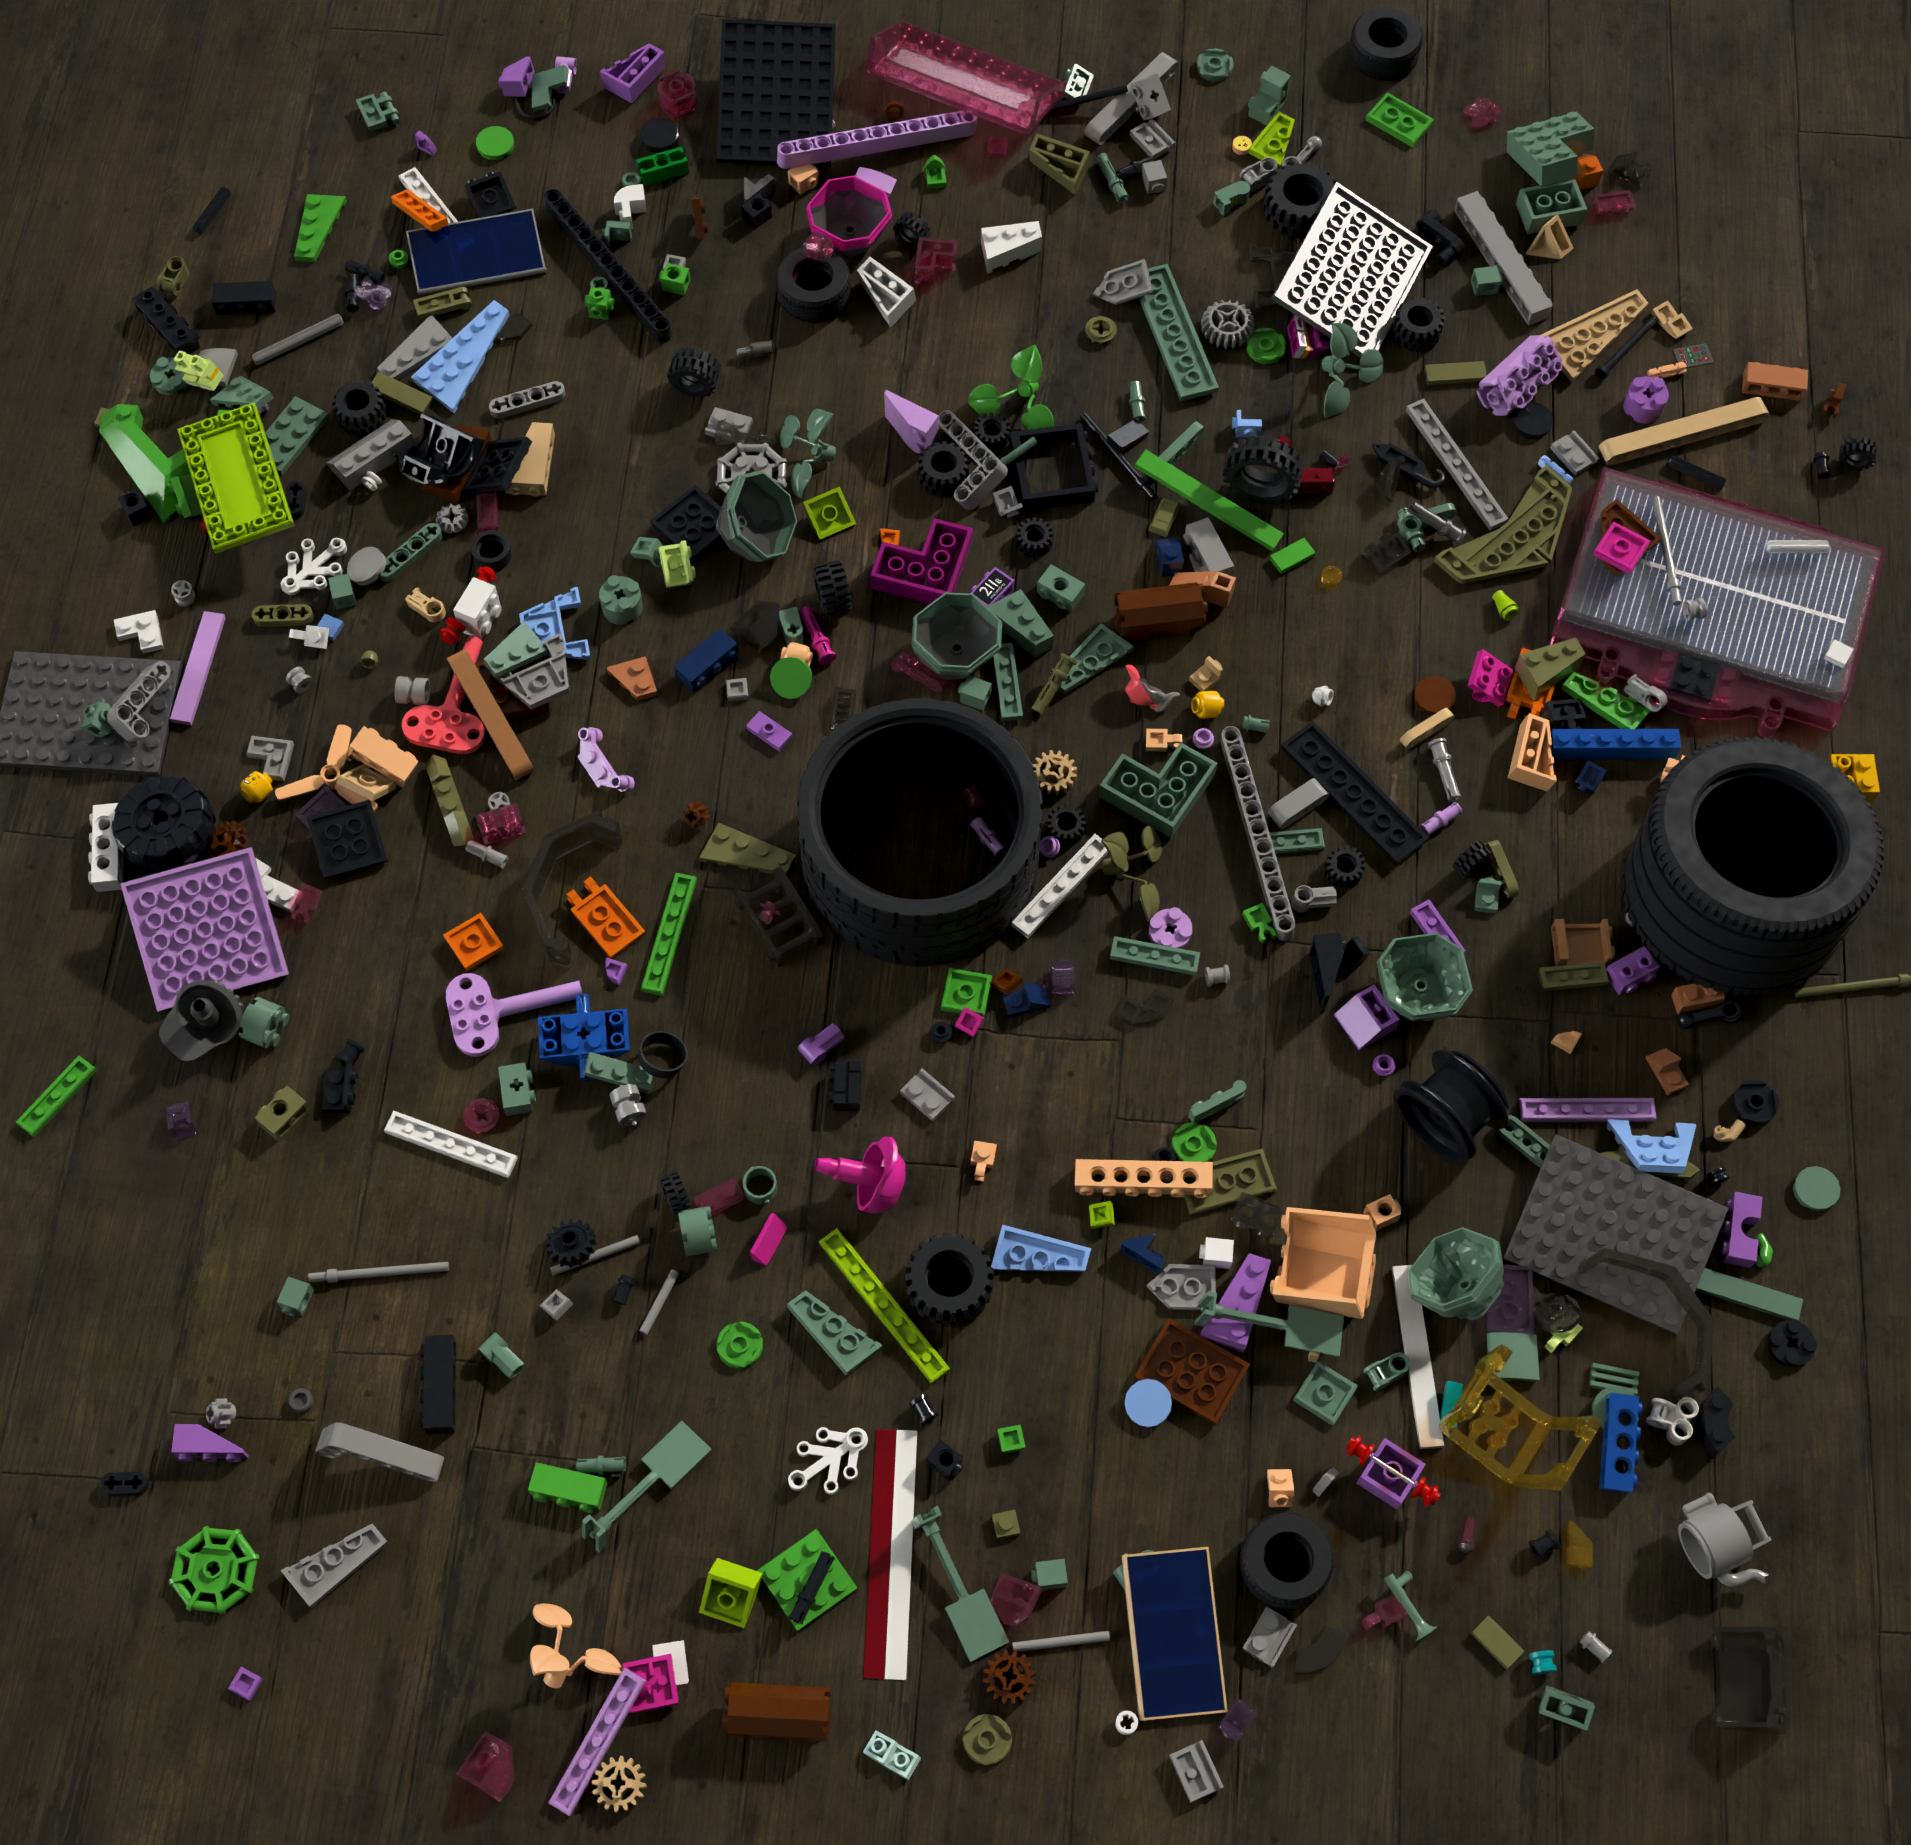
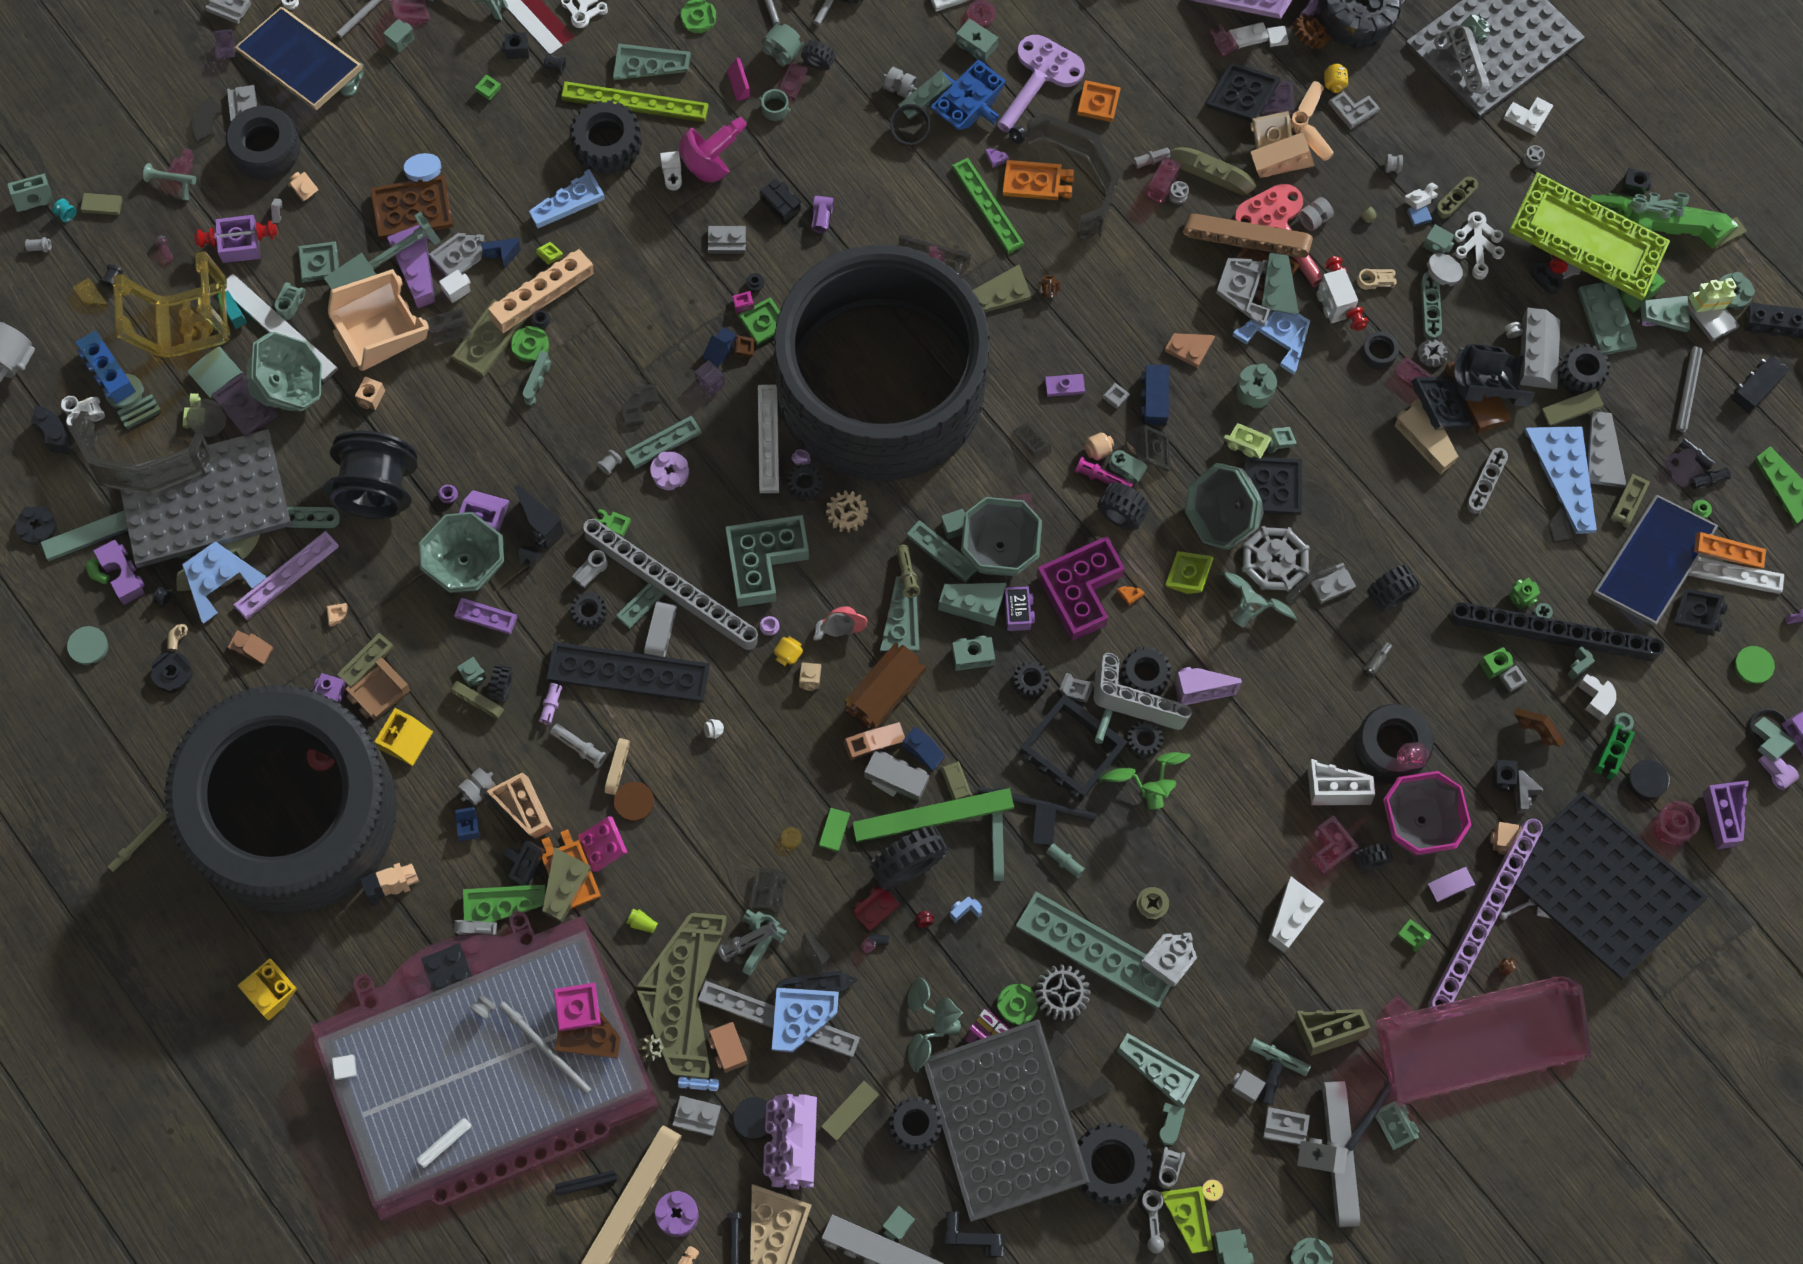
camera: 135 degrees right, 5 degrees up
lavender tile [170,611,226,726] -> none
lavender plate [577,727,635,793] -> none
bright green tile [770,657,812,699] -> none
light nougat plate [970,1141,997,1182] -> none
olive plate [992,1509,1020,1540] -> none
olive plant [1101,826,1162,922] -> none
light nougat plate [1146,729,1182,752] -> none
sand green pin [1242,715,1270,734] -> none
blue brick [1551,729,1681,760] -> none
none -> yellow slope [375,708,433,766]
none -> light grey wheel [458,768,496,806]
none -> olive gear [637,1035,664,1062]
none -> white piece [660,151,682,191]
none -> nougat brick [708,1022,748,1073]
none -> light blue plate [772,988,839,1052]
none -> black plate [1009,126,1026,144]
none -> sand green wing [1117,1033,1199,1108]
none -> sand green plant [1629,193,1690,218]

